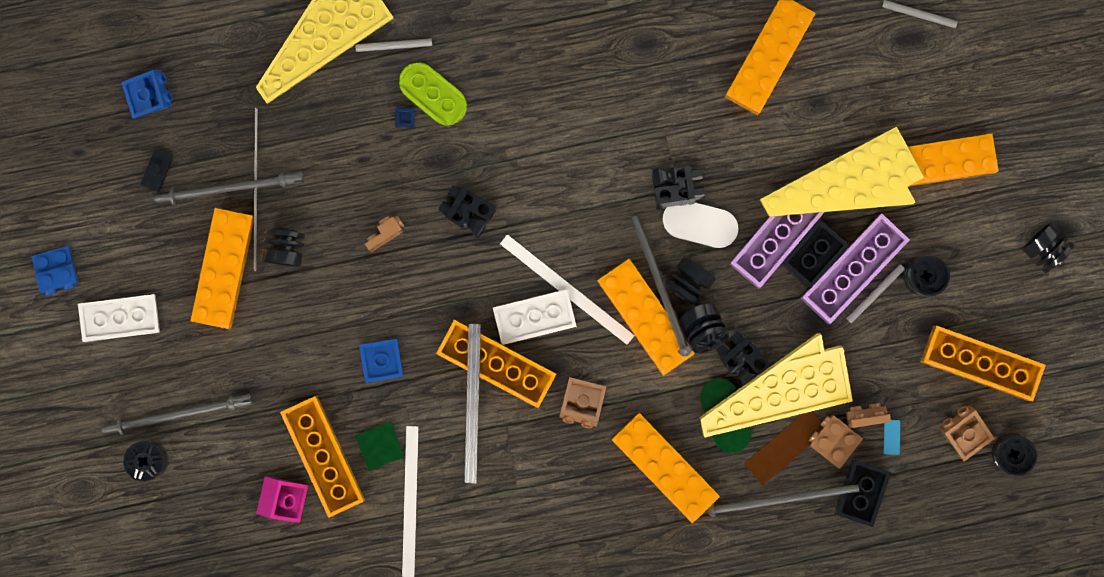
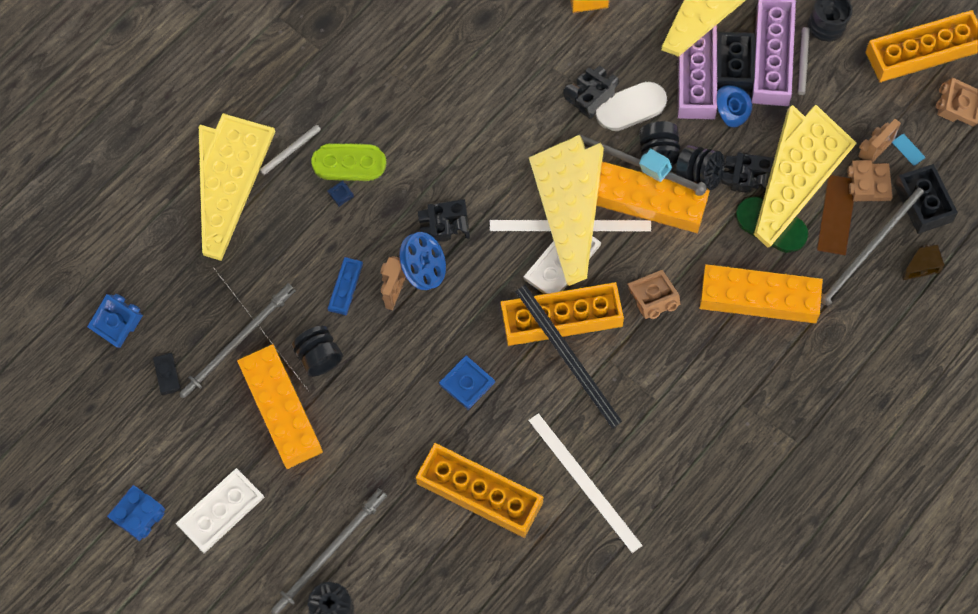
camera: 30 degrees left, 20 degrees down
dark pink slope [256,476,308,523] -> none
dark green tile [355,421,405,471] -> none
none -> blue tile [328,257,363,315]
none -> blue wedge [400,232,446,290]
none -> light yellow wing [529,135,604,286]
none -> medium azure brick [639,149,672,182]
none -> blue hat [717,85,752,127]
none -> dark brown slope [902,244,945,281]

